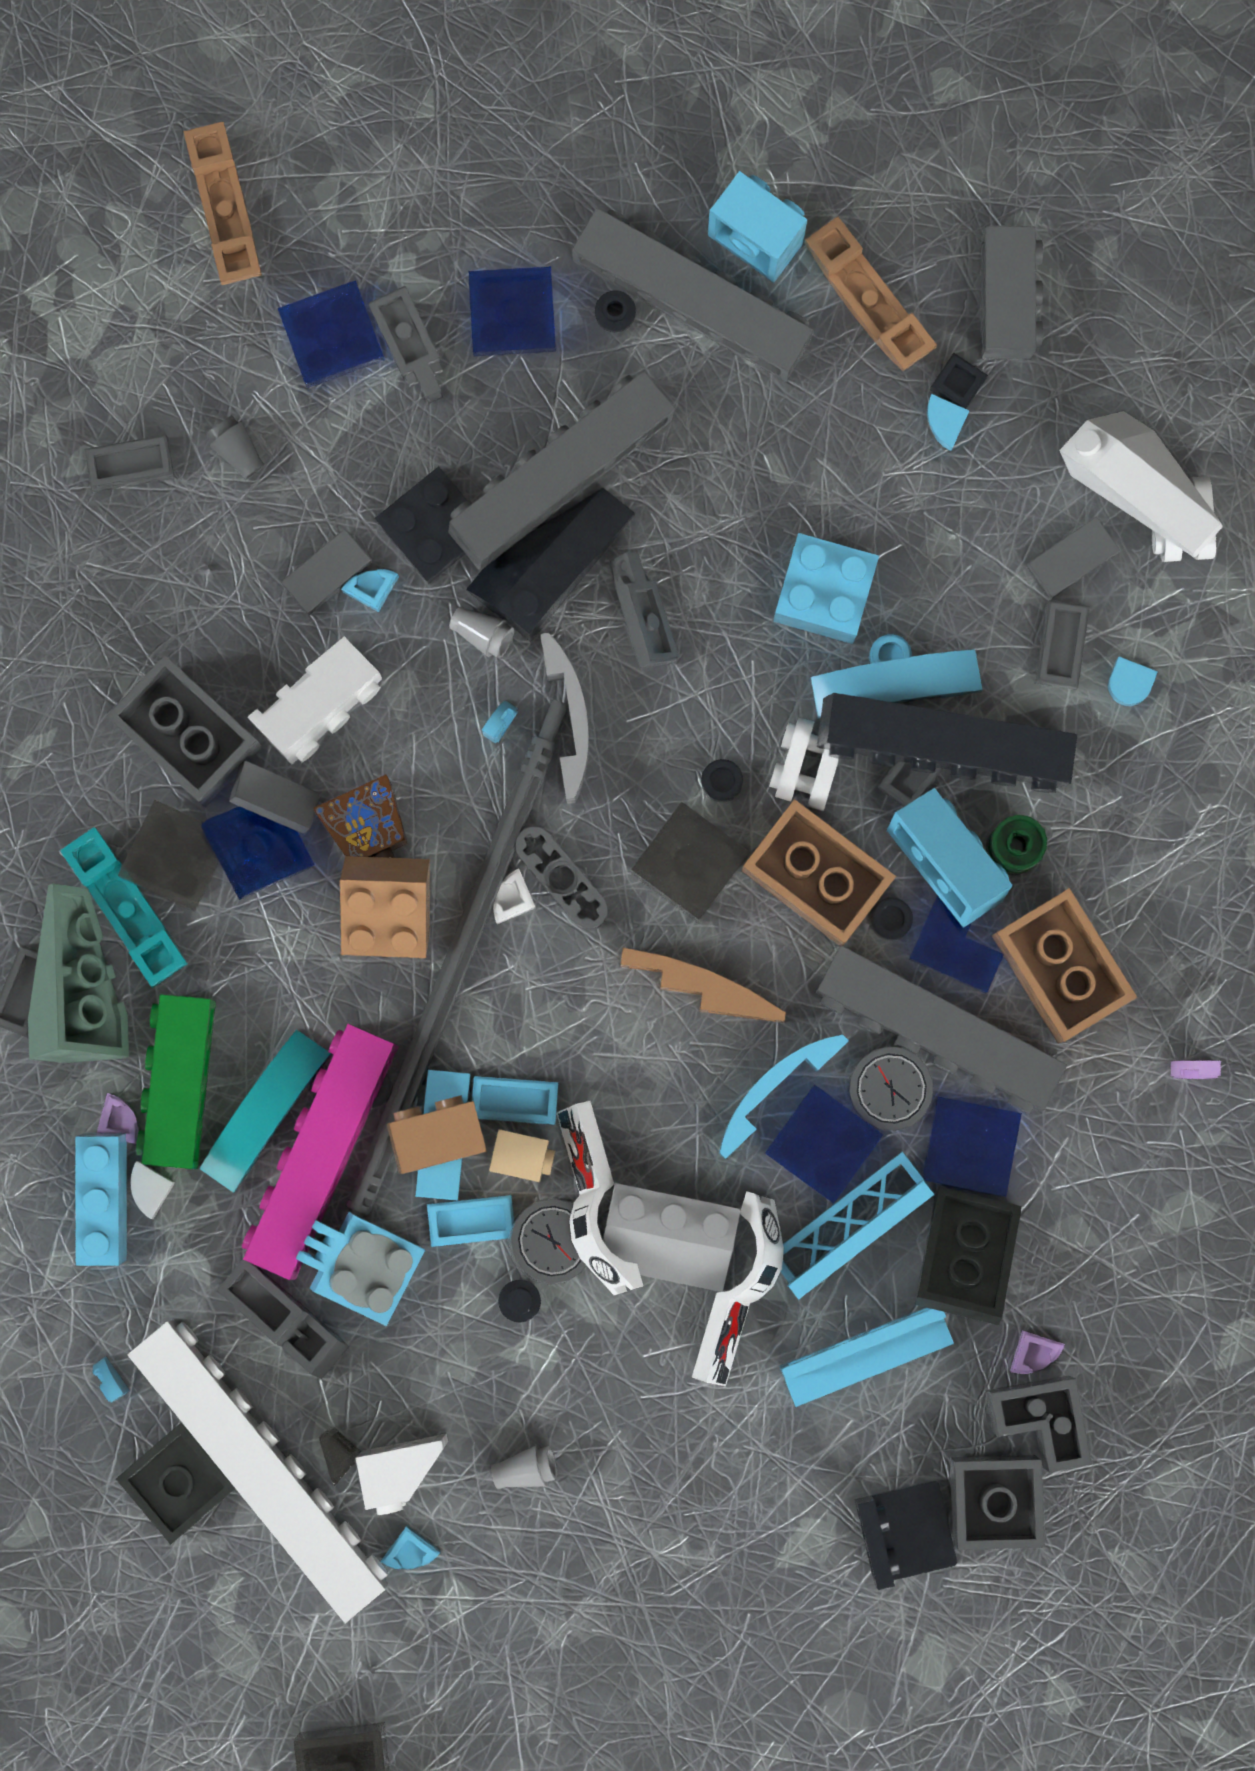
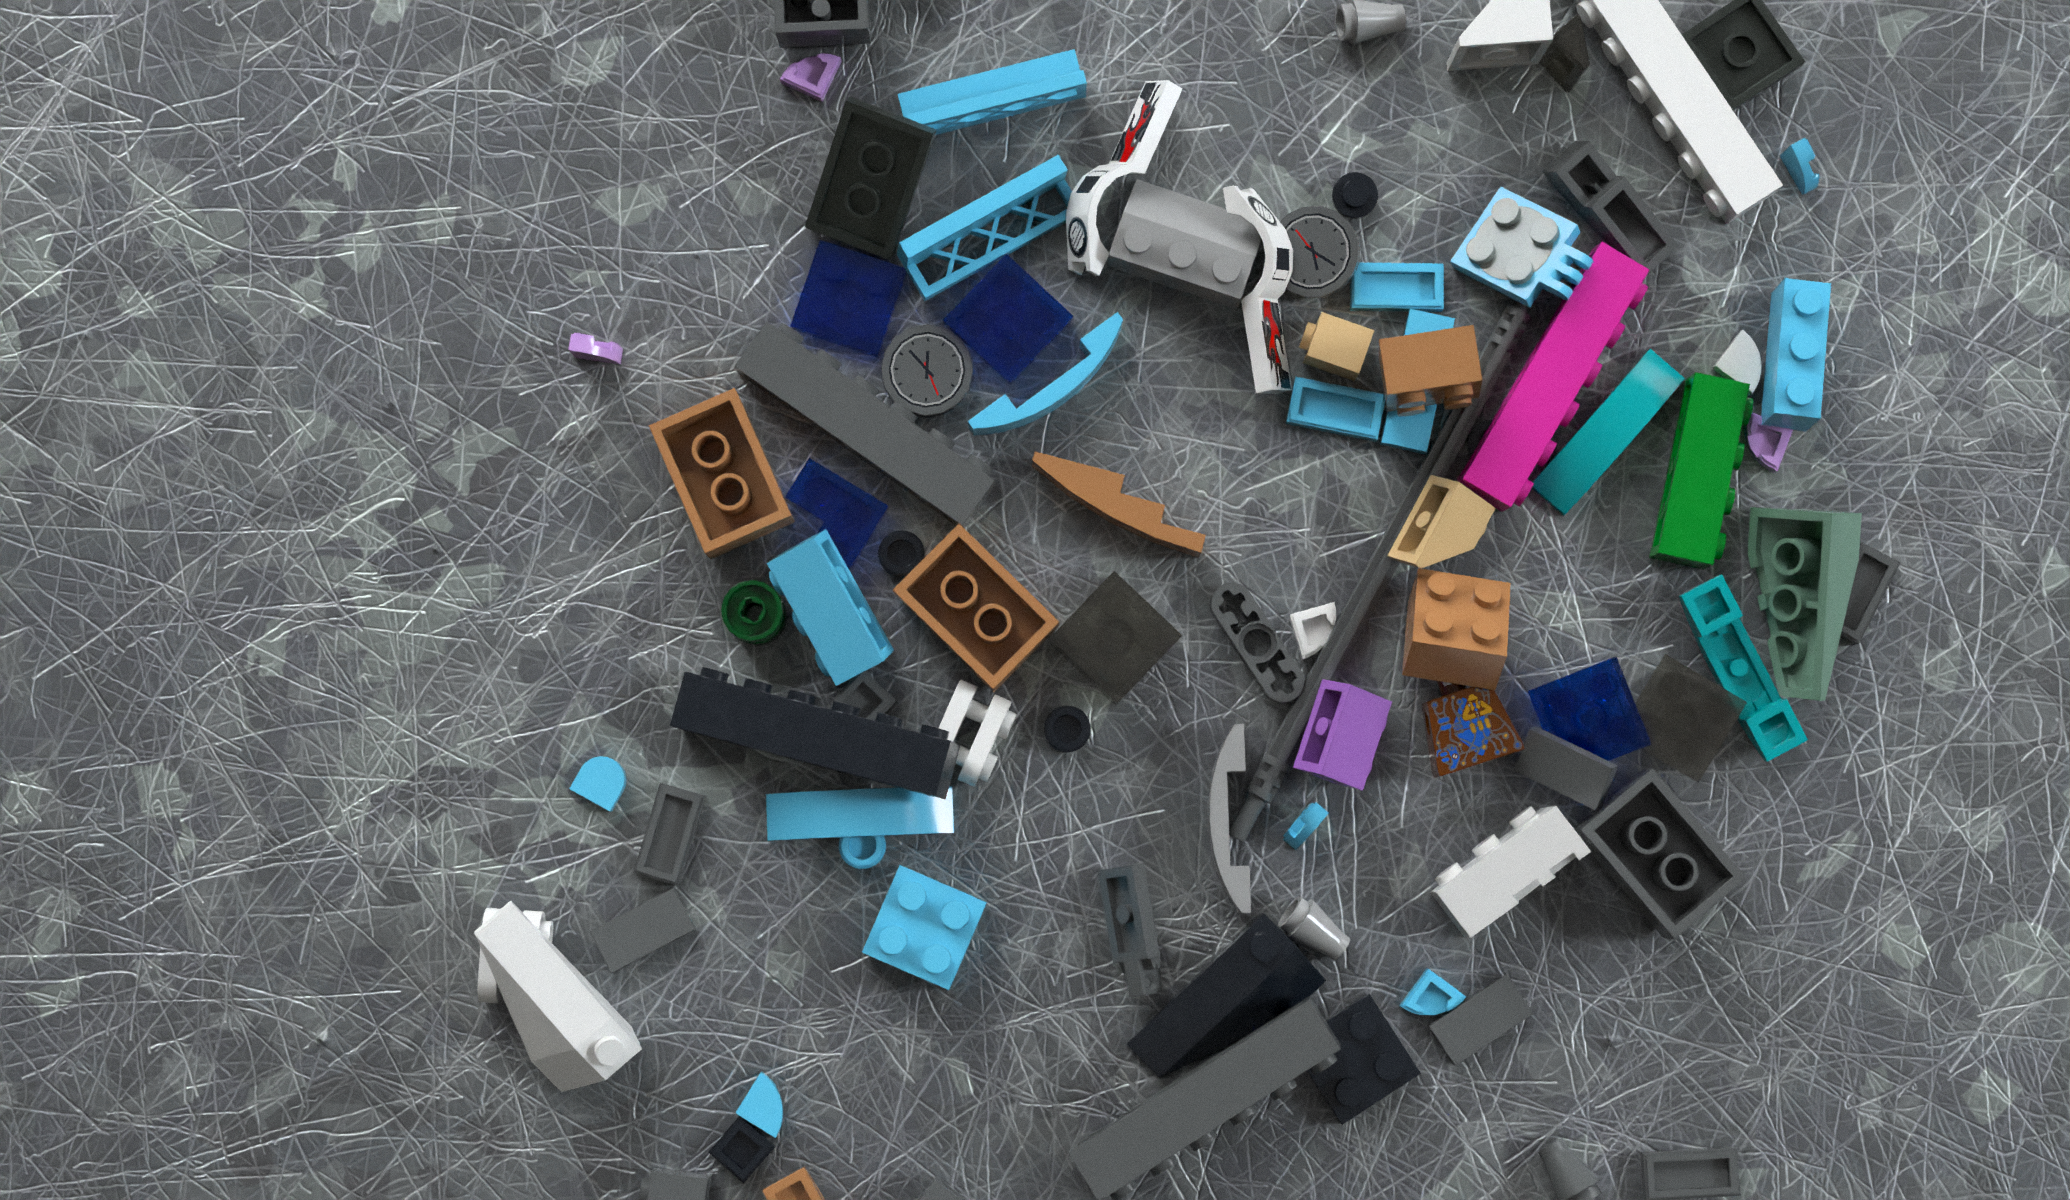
camera: 175 degrees left, 0 degrees up
none -> medium lavender brick [1293,679,1392,791]
none -> tan slope [1387,475,1496,569]

